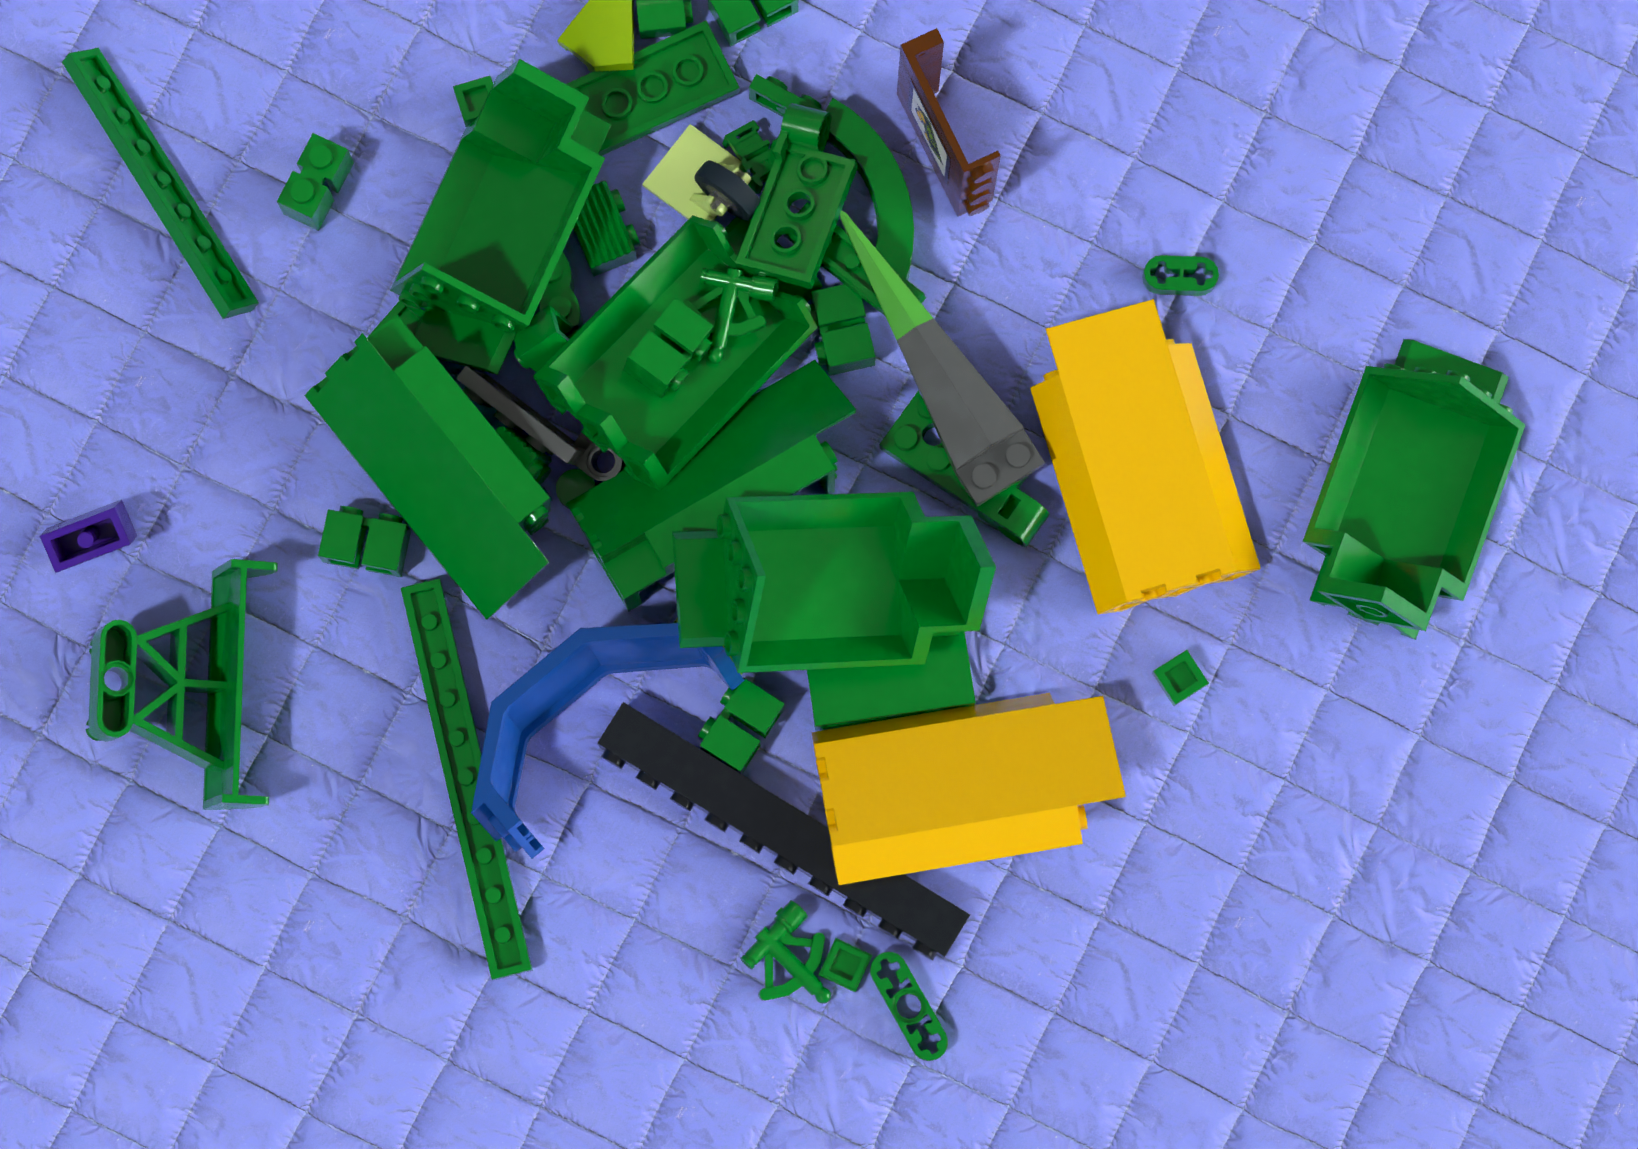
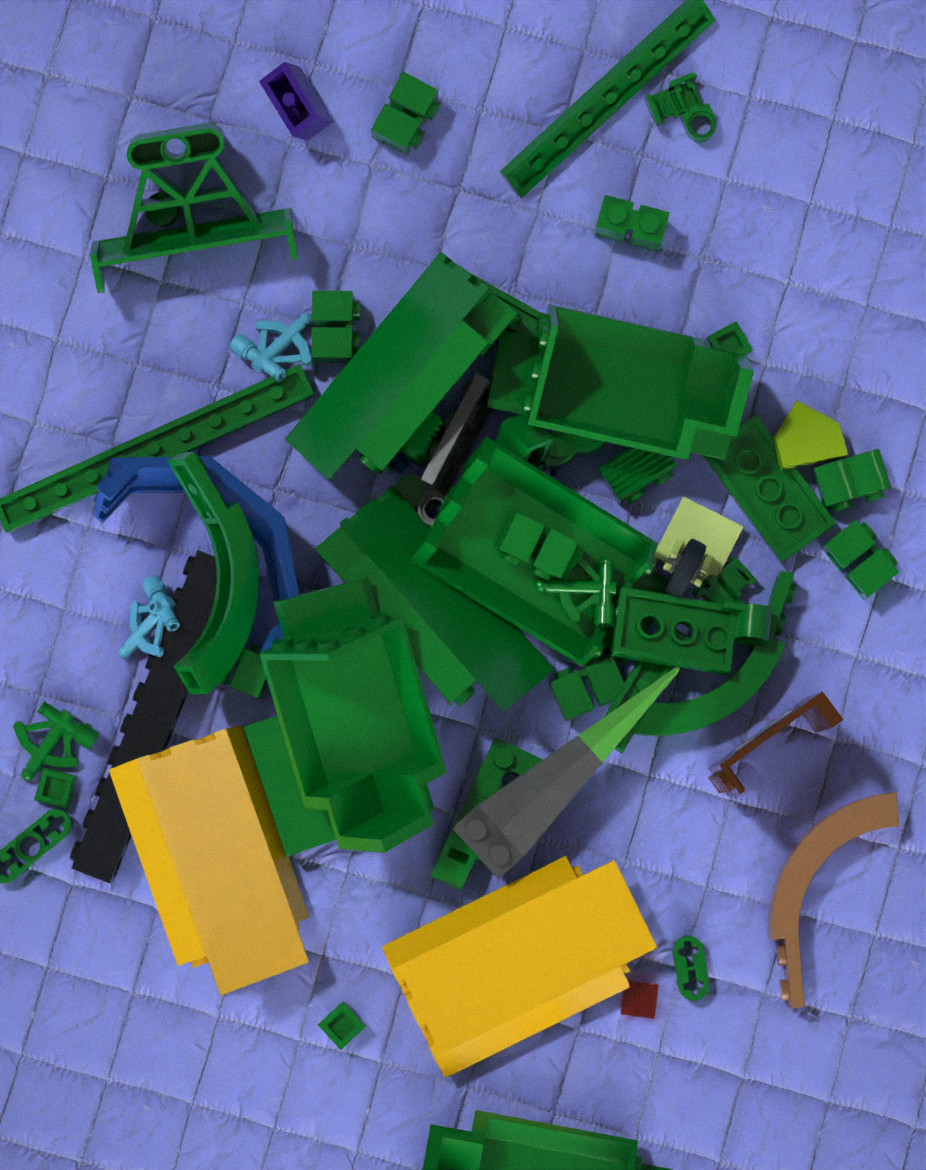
camera: 80 degrees right, 5 degrees up
none -> medium azure piece [118,575,180,659]
none -> green tile [145,192,180,227]
none -> green arch [167,452,259,695]
none -> medium azure piece [229,313,312,382]
none -> green piece [371,72,441,156]
none -> clear red plate [620,980,659,1019]
none -> green piece [644,73,716,142]
none -> medium nougat arch [768,792,899,1008]

